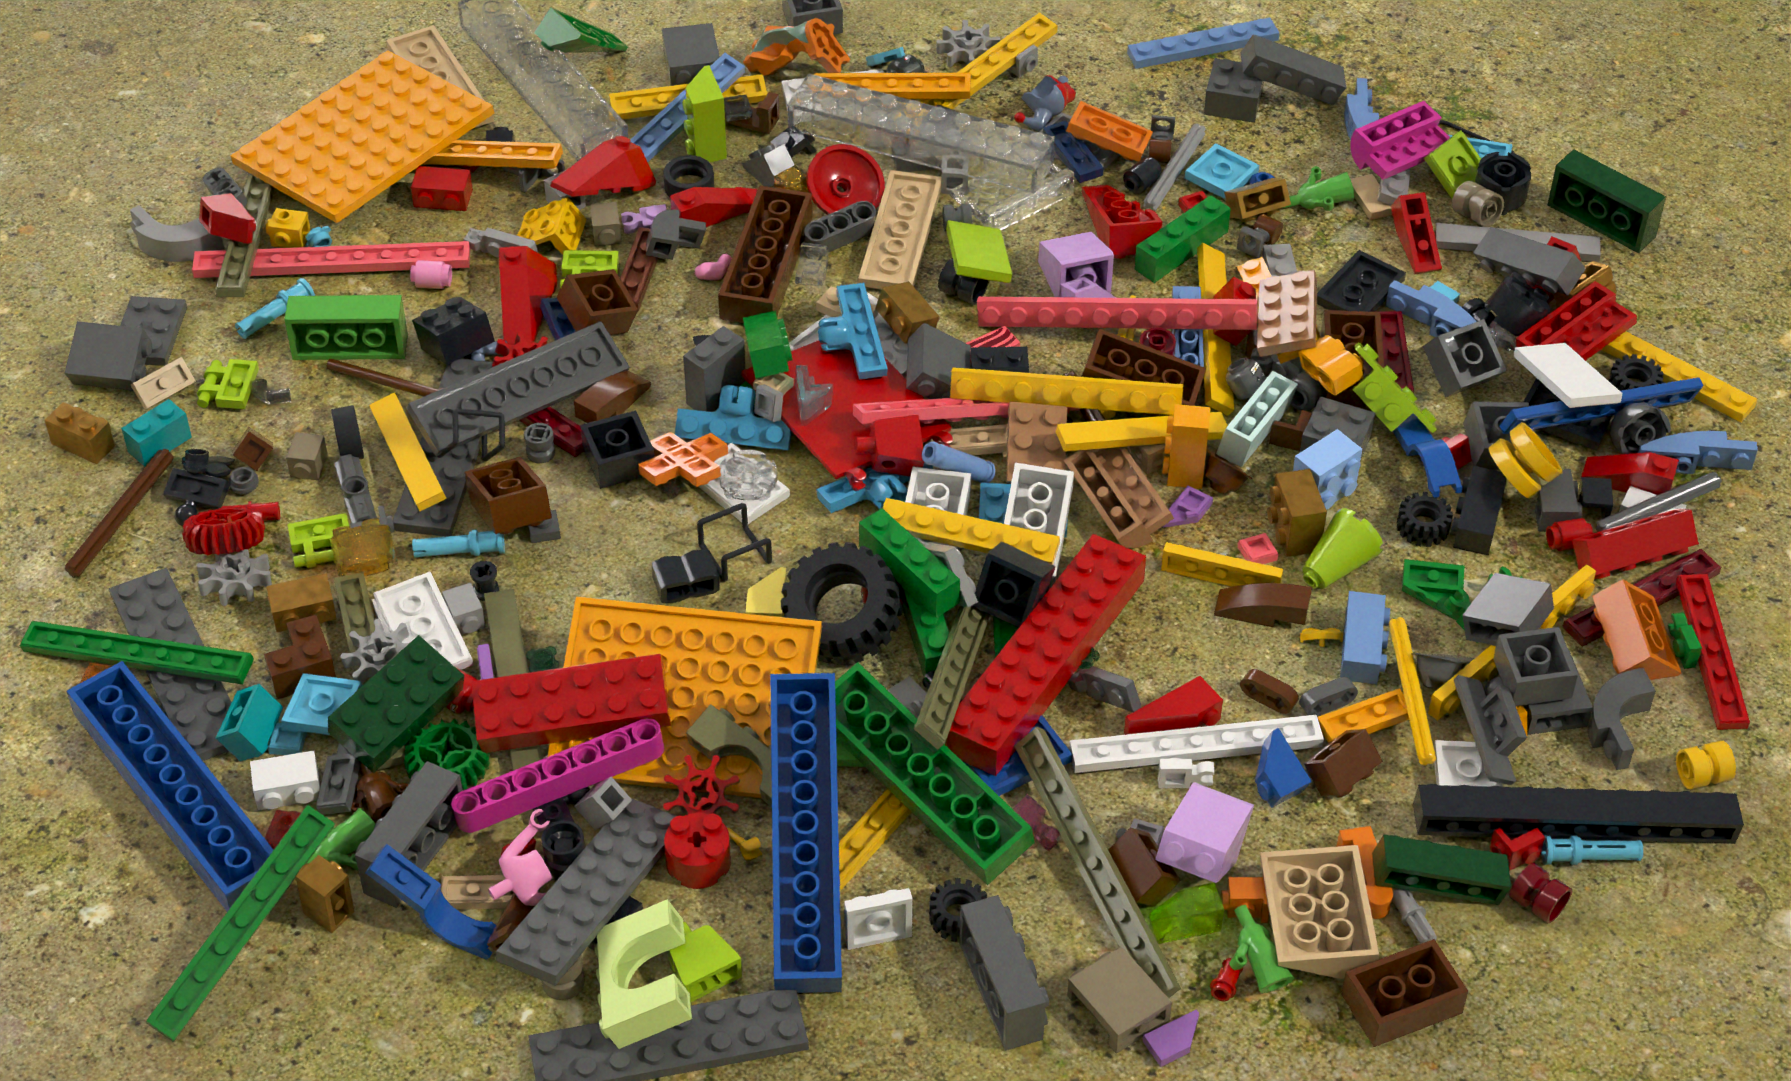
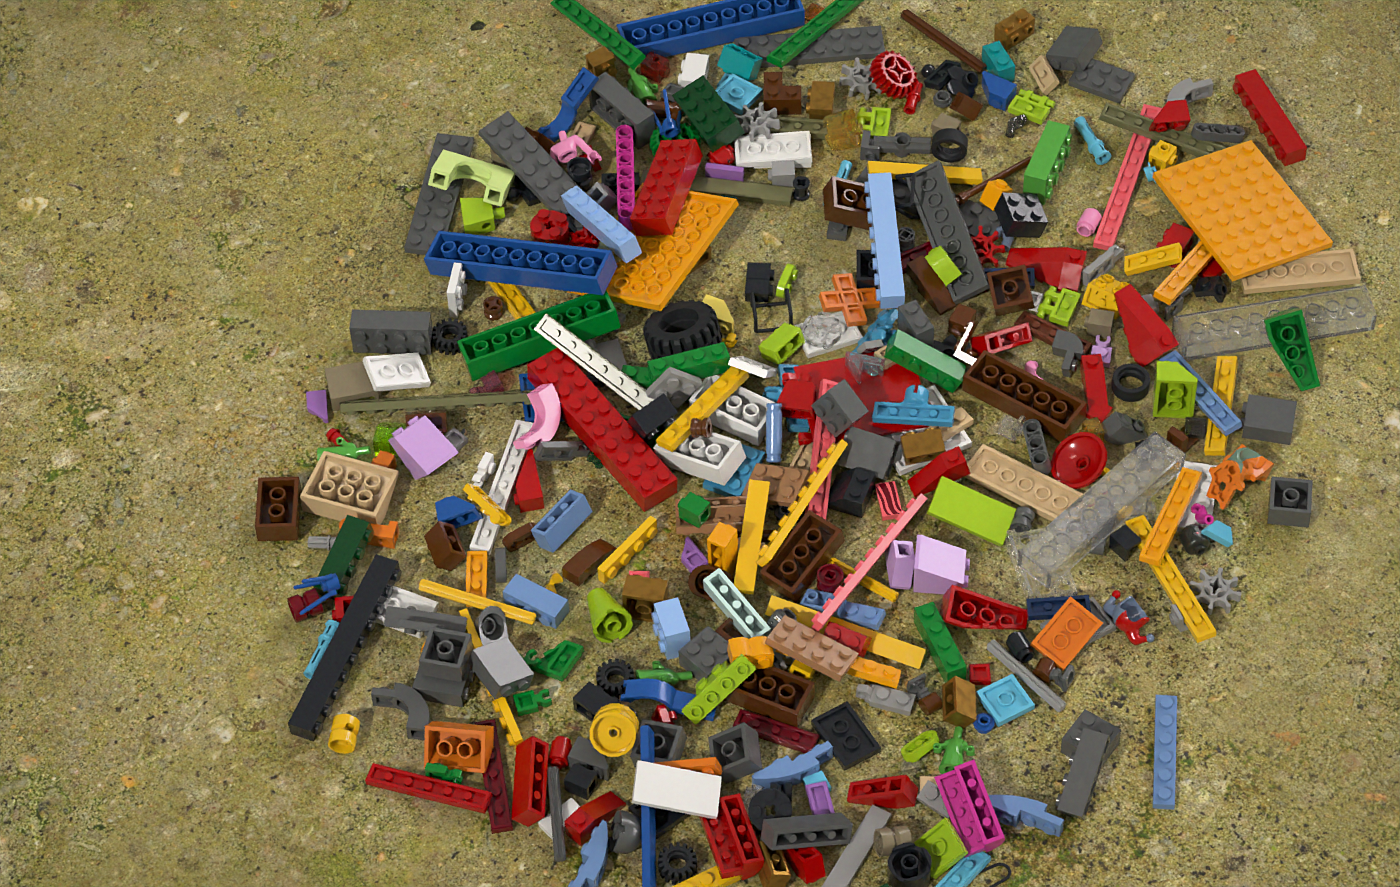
camera: 115 degrees right, 5 degrees up
none -> blue plant [293,573,340,615]
none -> white tile [362,353,431,391]
none -> yellow plate [462,483,511,527]
none -> reddish brown wheel [483,296,503,321]
none -> bright pink arch [513,383,561,450]
none -> medium blue brick [531,489,593,553]
none -> light blue brick [561,185,642,263]
none -> bright green piece [635,661,692,685]
none -> blue plant [653,89,682,138]
none -> orange plate [654,757,722,775]
none -> green brick [678,492,711,528]
none -> reddish brown wheel [690,418,712,438]
none -> white tile [728,356,778,378]
none -> lime brick [758,322,805,364]
none -> lime plate [776,263,799,298]
none -> medium lavender tile [805,781,835,815]
none -> dark grey brick [811,379,869,438]
none -> light blue brick [864,173,905,309]
none -> lime plate [901,730,940,763]
none -> red slope [907,446,971,498]
none -> lime brick [925,246,962,286]
none -> reddish brown brick [948,303,977,337]
none -> bracket [953,320,979,365]
none -> red slope [970,322,1033,356]
none -> light orange brick [979,179,1013,211]
none -> blue slope [982,71,1017,111]
none -> yellow plate [1124,243,1182,276]
none -> dark pink arm [1191,503,1214,525]
none -> red brick [1233,69,1307,166]

